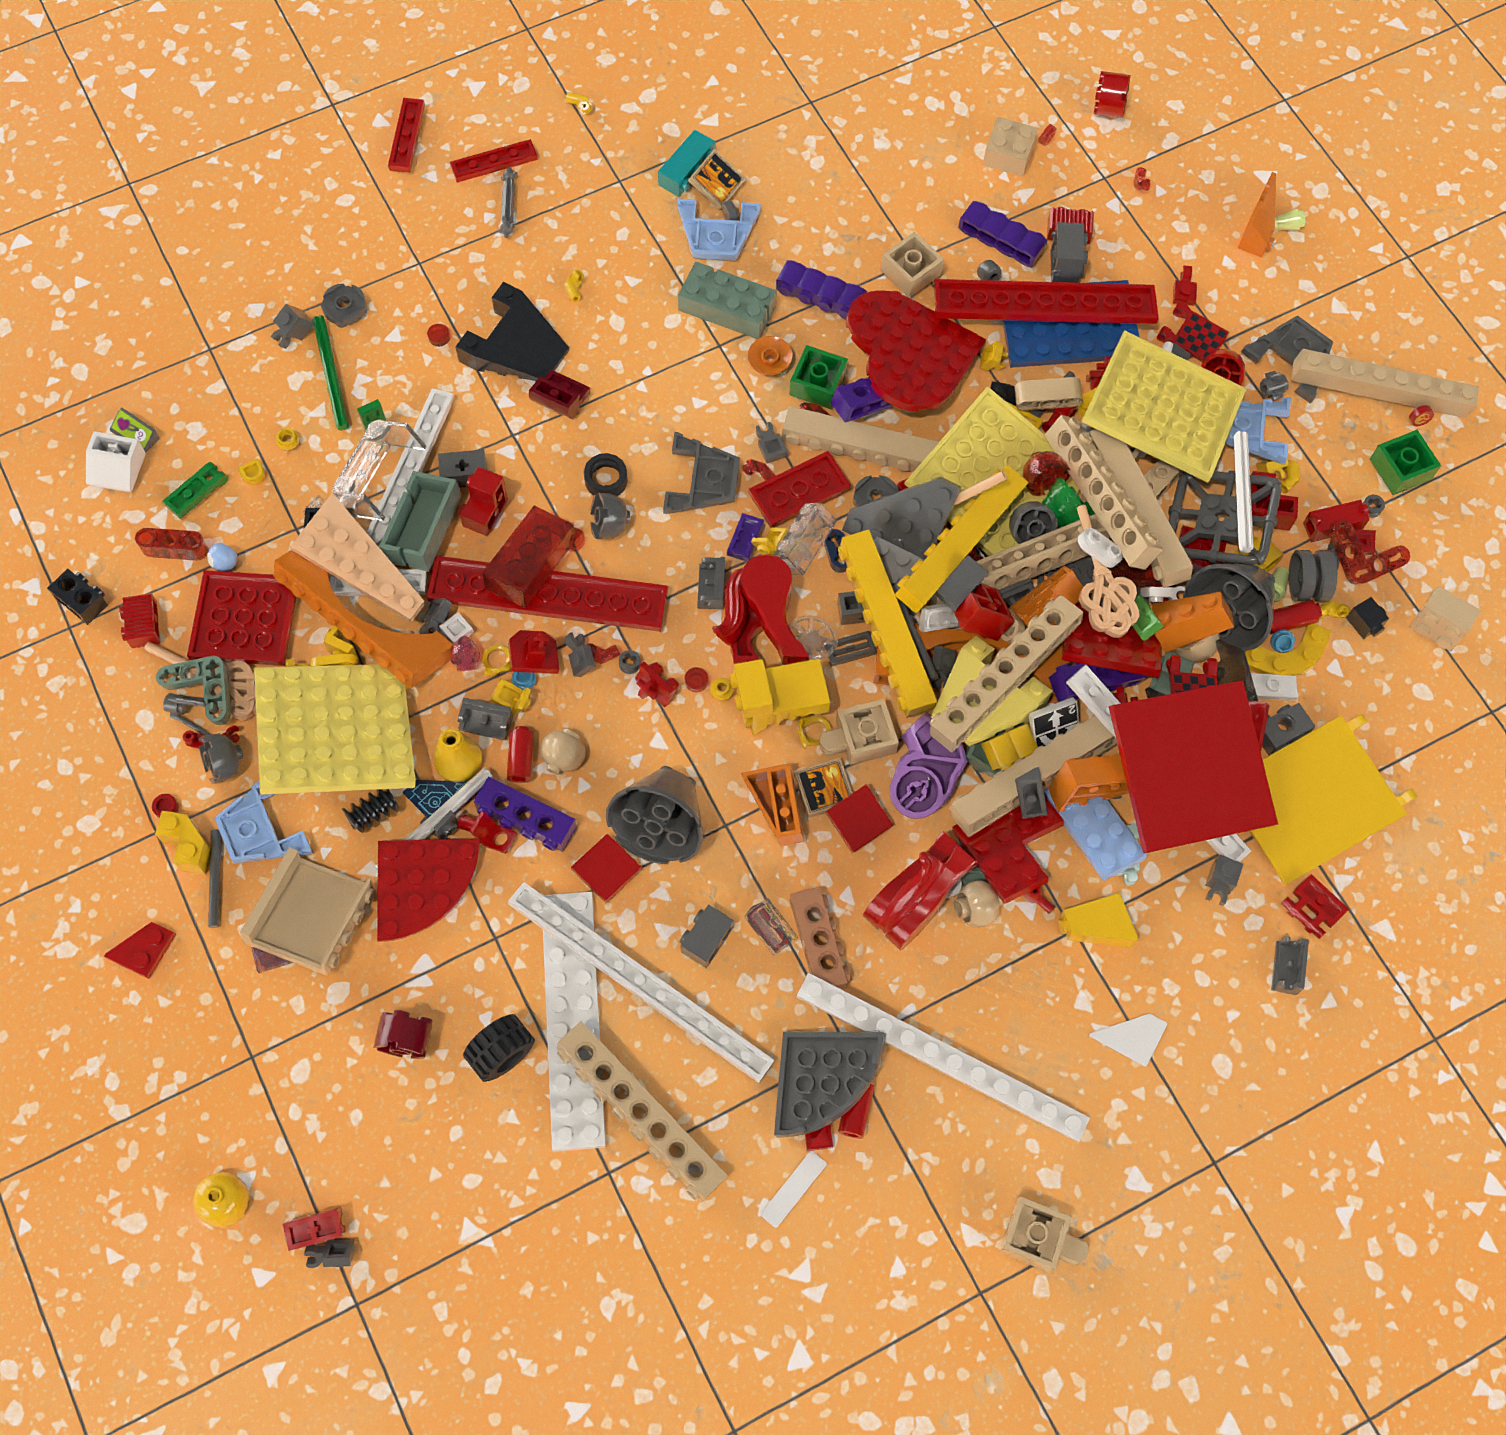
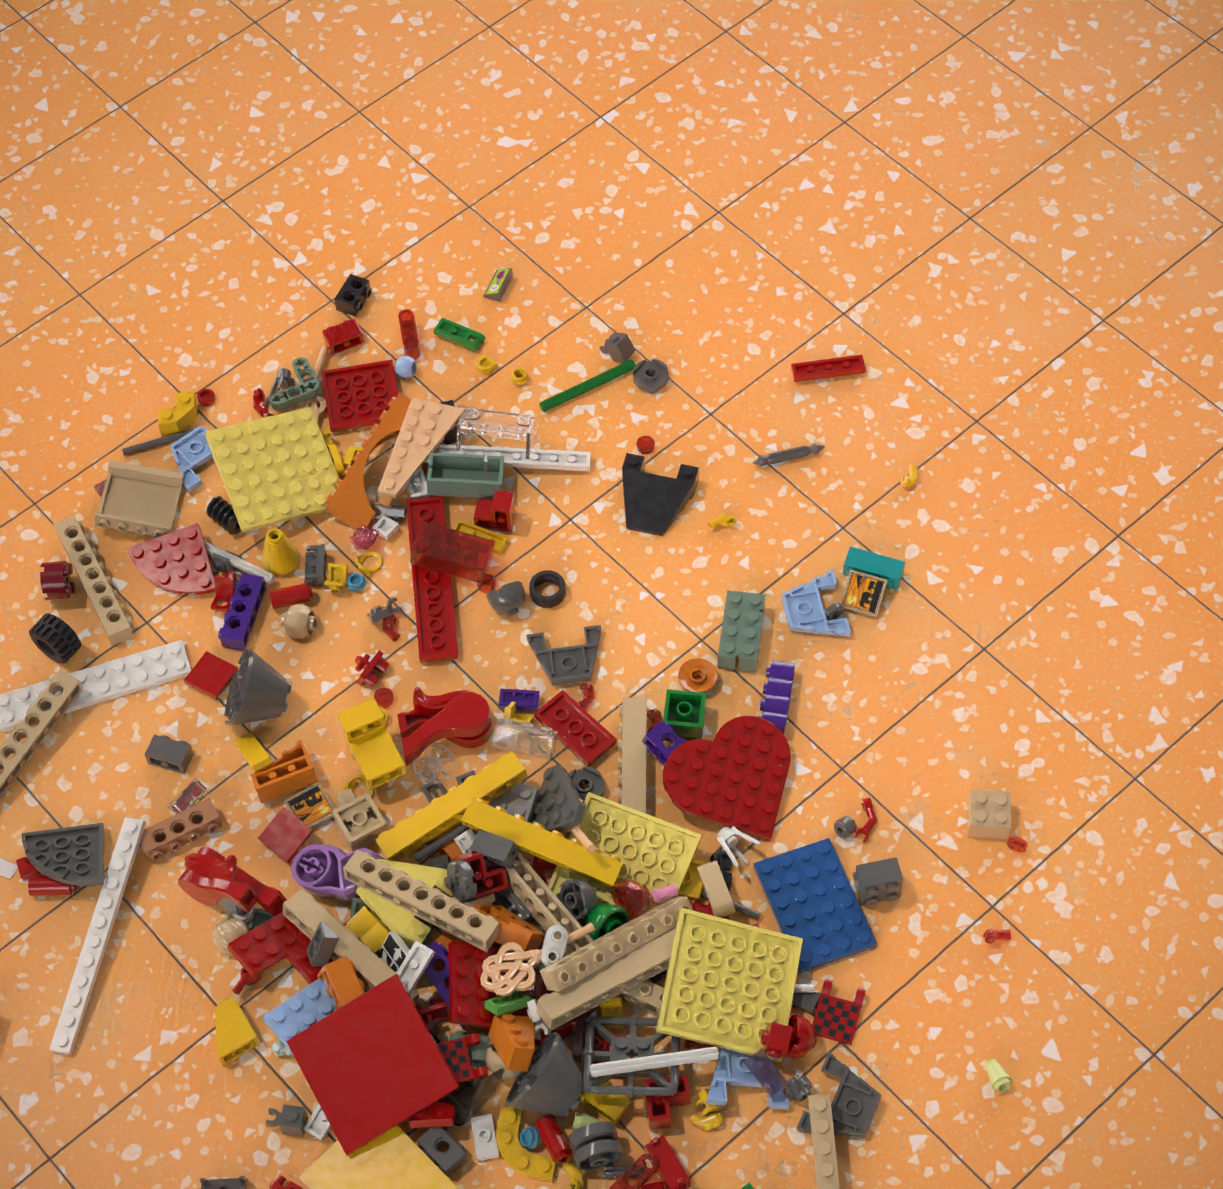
camera: 80 degrees right, 10 degrees down
white slope [86,431,146,493] -> none
red wing [104,922,176,979] -> none
dark grey cylinder [199,734,243,784] -> none
green plate [357,399,389,439] -> none
dark blue sticker [403,780,467,818] -> none
dark grey brick [438,449,488,488] -> none
red tile [450,139,538,183] -> none
red piece [508,630,560,674] -> none
white plate [508,882,774,1083] -> none
dark red brick [529,369,590,419] -> none
dark grey bush [619,650,640,674] -> none
dark grey hinge [697,557,725,610] -> none
dark grey plate [756,422,788,463] -> none
dark blue beam [824,529,848,573] -> none
tan brick [880,232,944,298] -> none
red plate [934,279,1159,324] -> none
dark purple brick [958,201,1048,268] -> none
yellow tile [979,341,1007,372] -> none
red brick [1047,207,1094,244] -> none
white sticker [1089,1014,1167,1067] -> none
red brick [1094,71,1131,118] -> none
red plate [1173,265,1197,306] -> none
orange wedge [1238,172,1276,258] -> none
none -> tan brick [53,515,134,646]
none -> yellow tile [234,732,272,772]
none -> dark grey plate [444,860,477,903]
none -> yellow tile [450,519,509,555]
none -> bright pink pin [651,883,679,904]
none -> white plant [717,826,760,867]
none -> clear purple plate [744,1048,788,1097]
none -> red brick [760,1022,792,1058]
none -> red arm [855,797,877,843]

